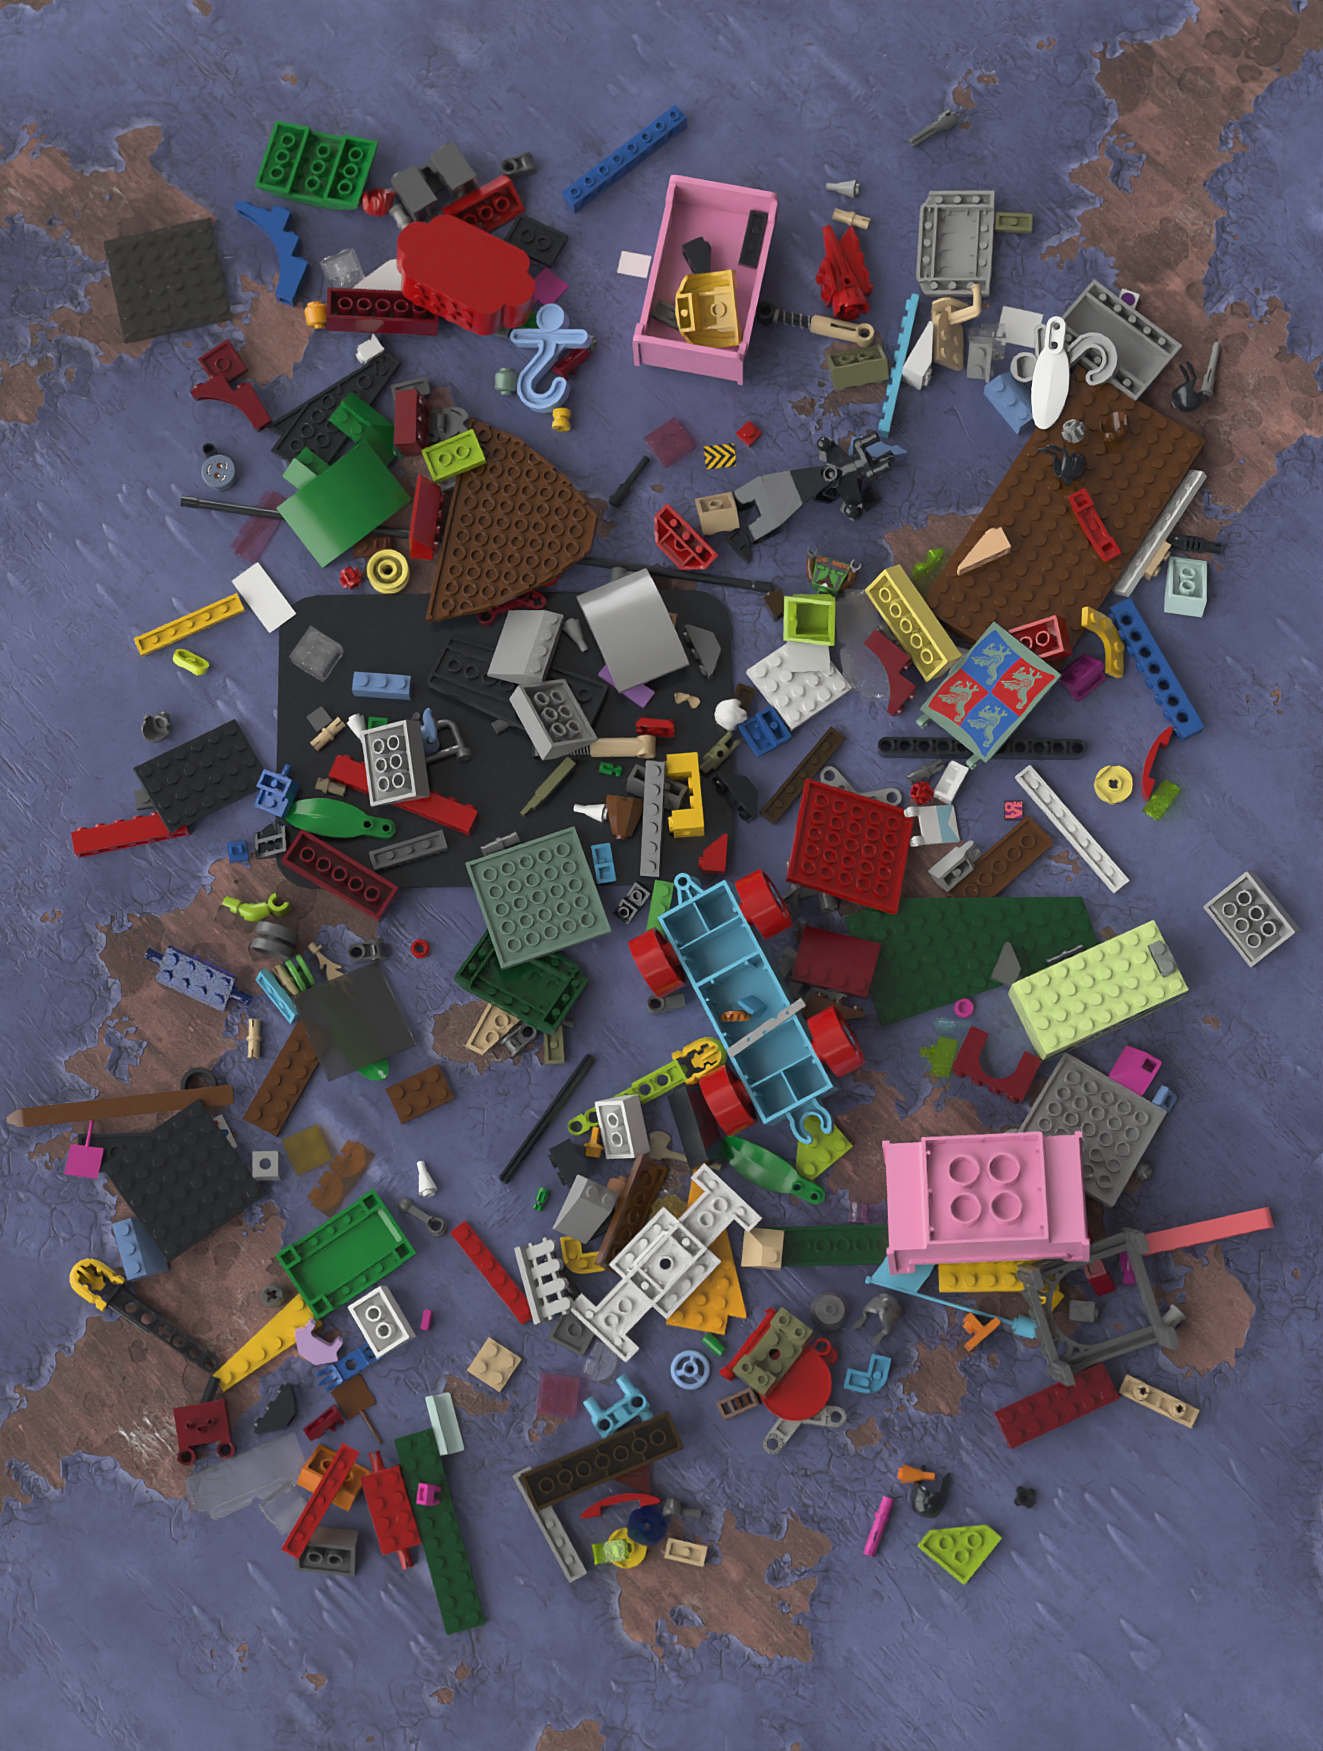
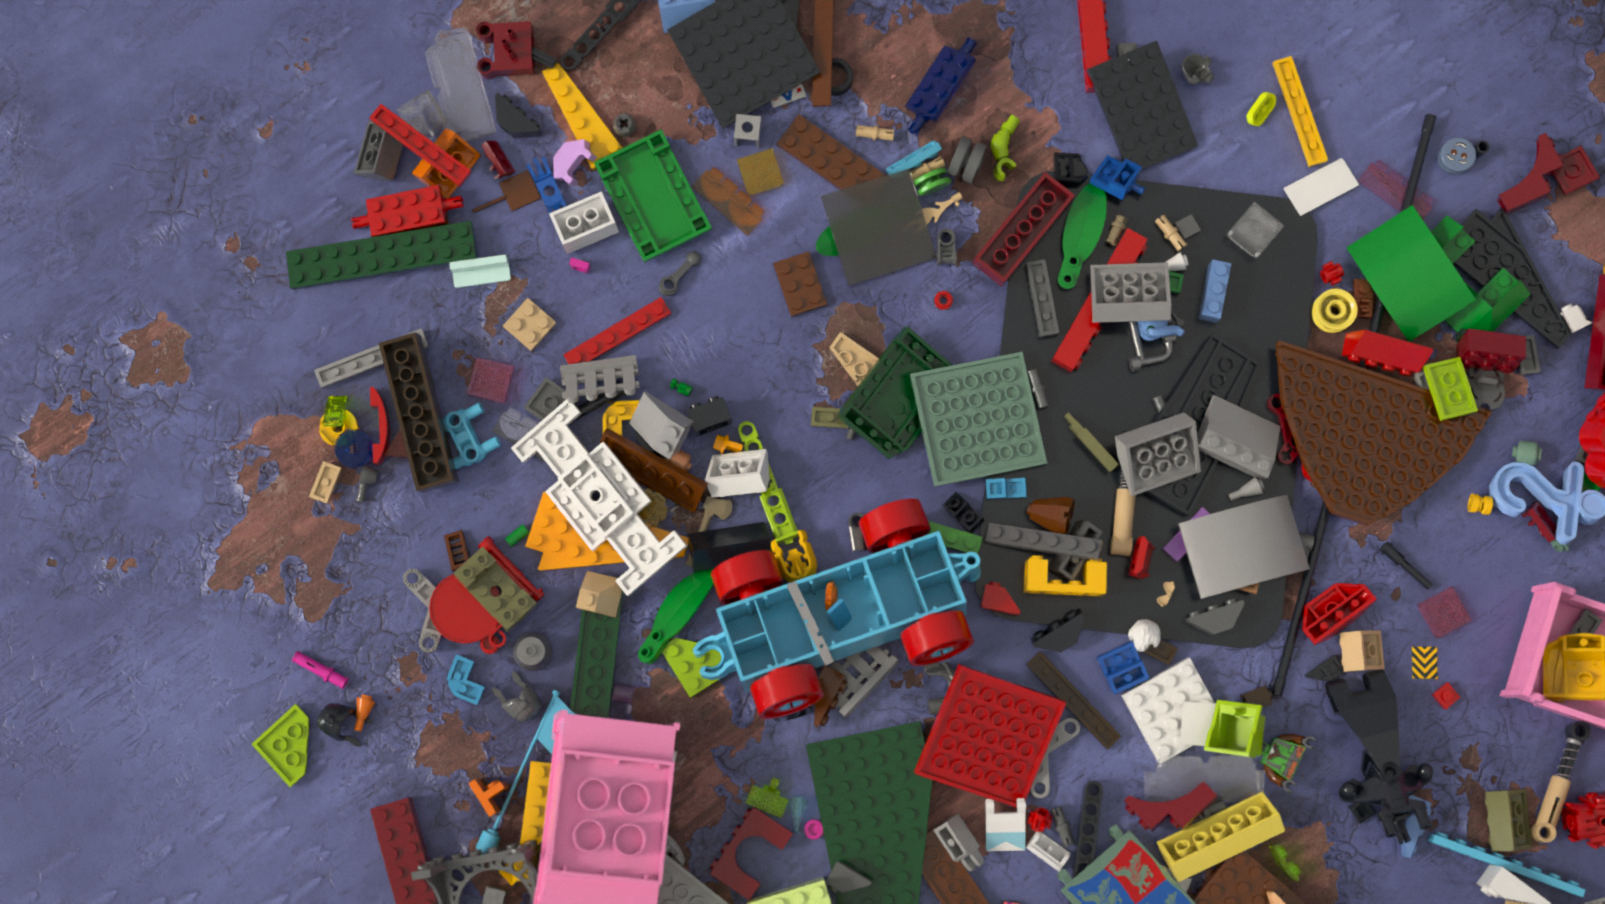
camera: 90 degrees right, 5 degrees up
blue tile [227,840,249,864] -> none
white cone [417,1161,438,1198] -> none
dark pink tile [417,1483,441,1506] -> none
black axle [499,1053,595,1184] -> none
dark grey piece [501,1023,538,1058] -> none
white cone [574,804,609,823] -> none
green piece [599,761,622,777] -> none
light blue piece [671,1350,710,1390] -> none
olive hinge [699,730,741,774] -> none
dark red slope [791,926,881,1000] -> none
black plate [1014,1486,1036,1508] -> none

